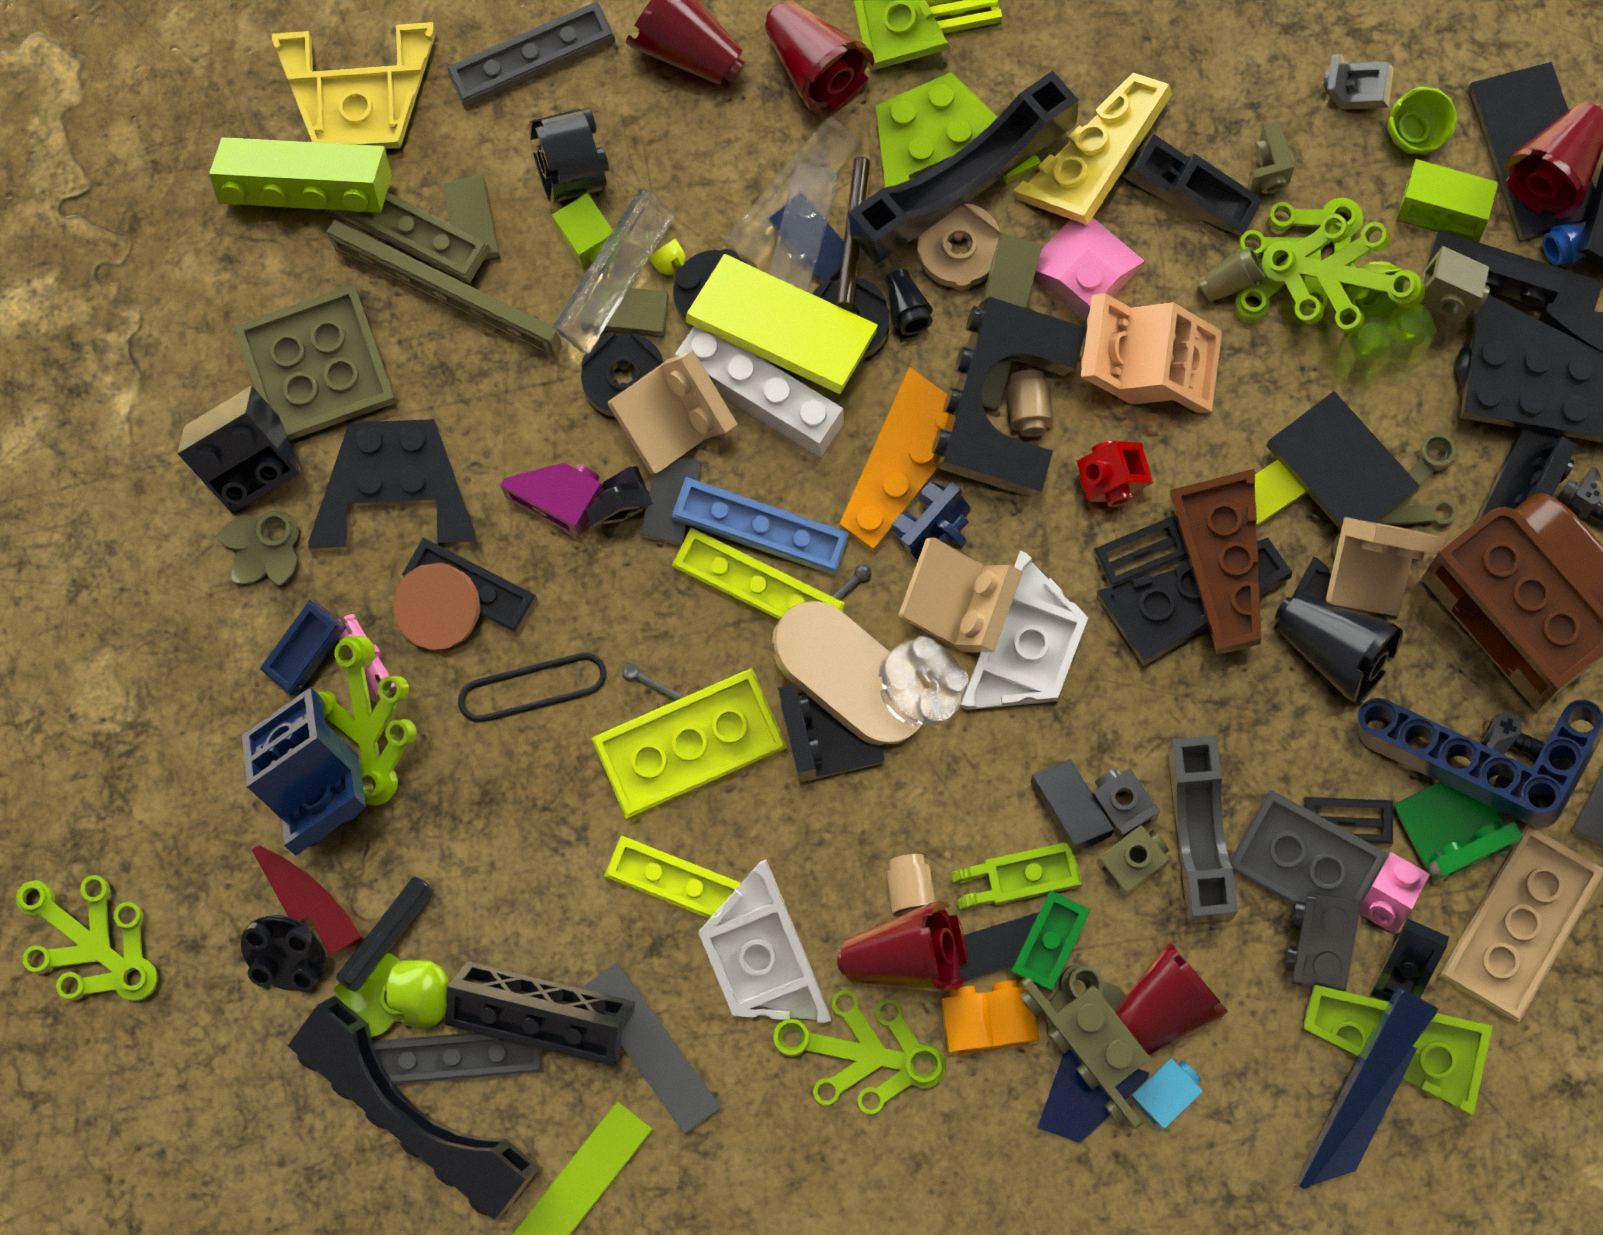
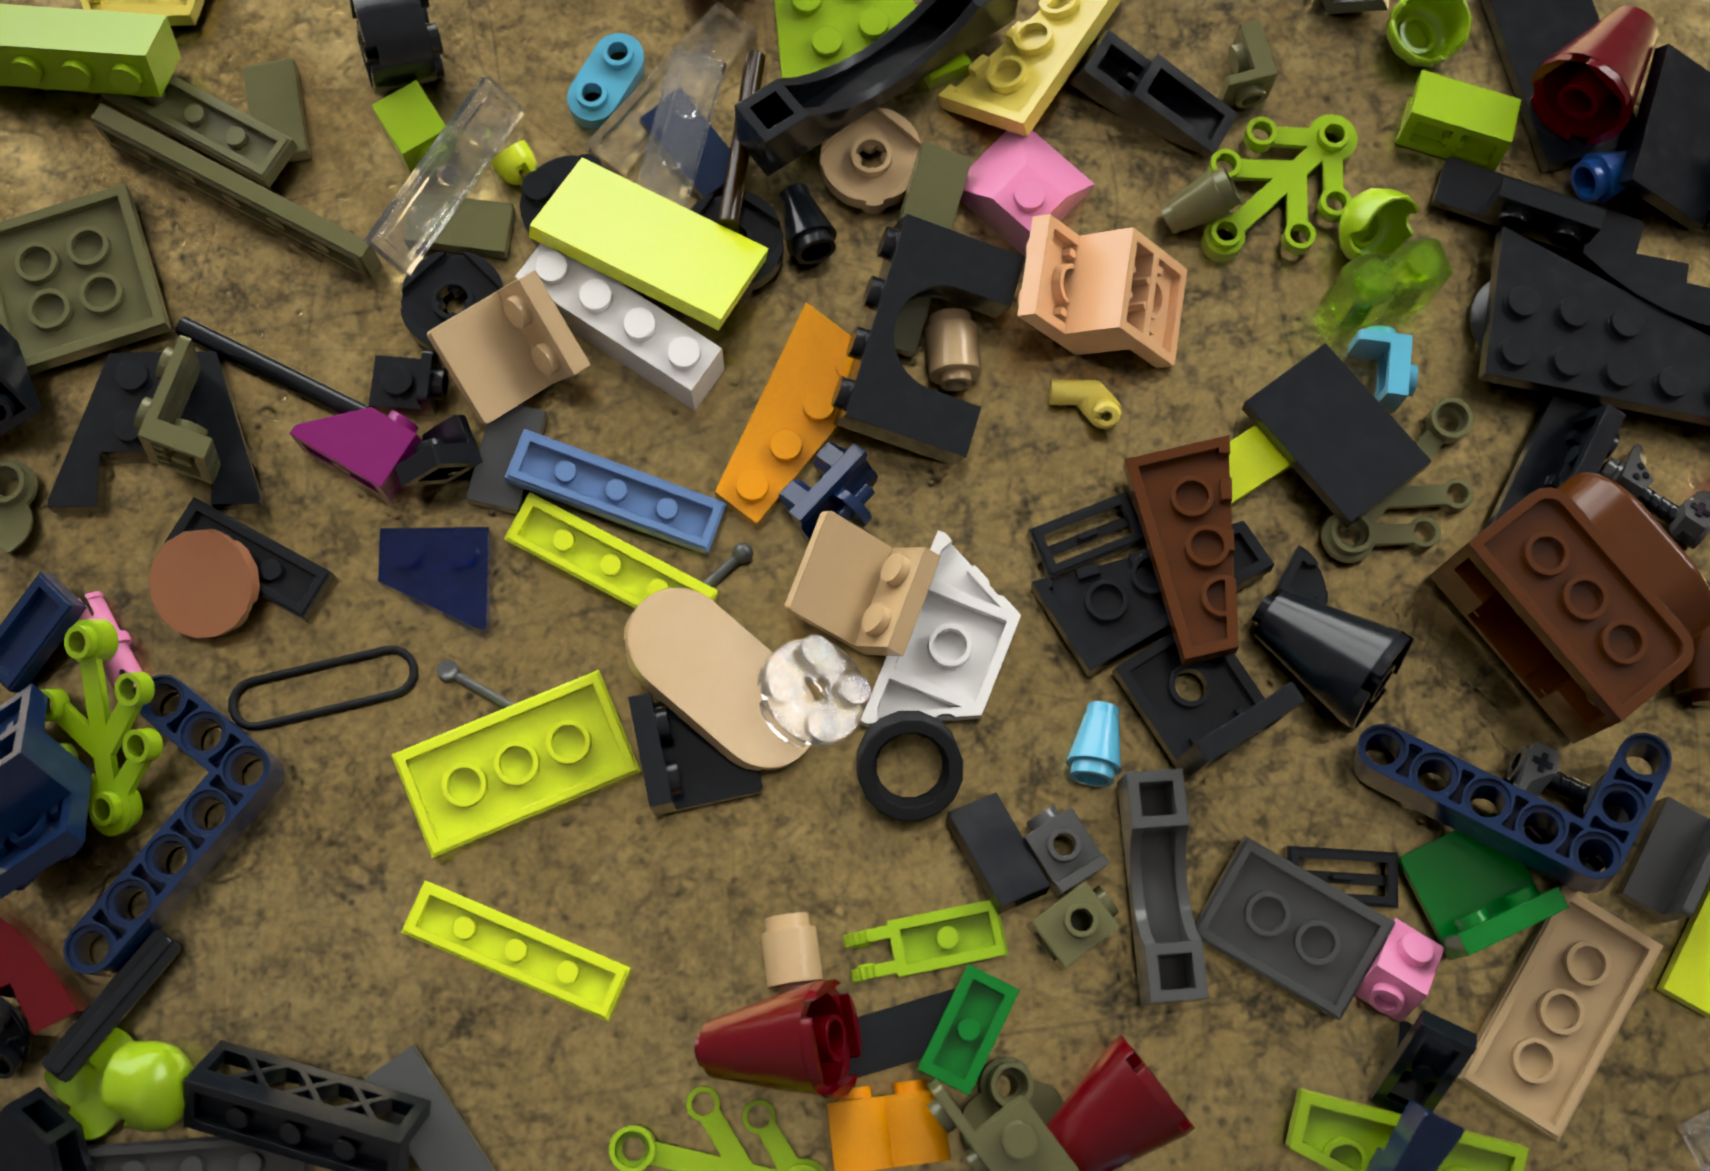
camera: 10 degrees left, 0 degrees up
white wing [699,859,832,1023] -> none
red brick [1077,440,1154,507] -> none
lime plant [1262,214,1425,333] -> none
black bracket [1285,892,1361,991] -> none
tan bracket [1326,517,1446,616] -> none
olive brick [1419,246,1490,323] -> none
none -> dark blue beam [63,674,285,977]
none -> olive bracket [134,335,221,484]
none -> black bar [175,316,369,414]
none -> black bracket [369,350,449,417]
none -> clear blue wing [378,527,492,633]
none -> medium azure plate [567,33,646,130]
none -> black tyre [856,711,963,821]
none -> light yellow arm [1049,379,1122,429]
none -> medium azure cone [1066,701,1121,787]
none -> black bracket [1112,632,1305,782]
none -> medium azure bracket [1347,325,1418,412]

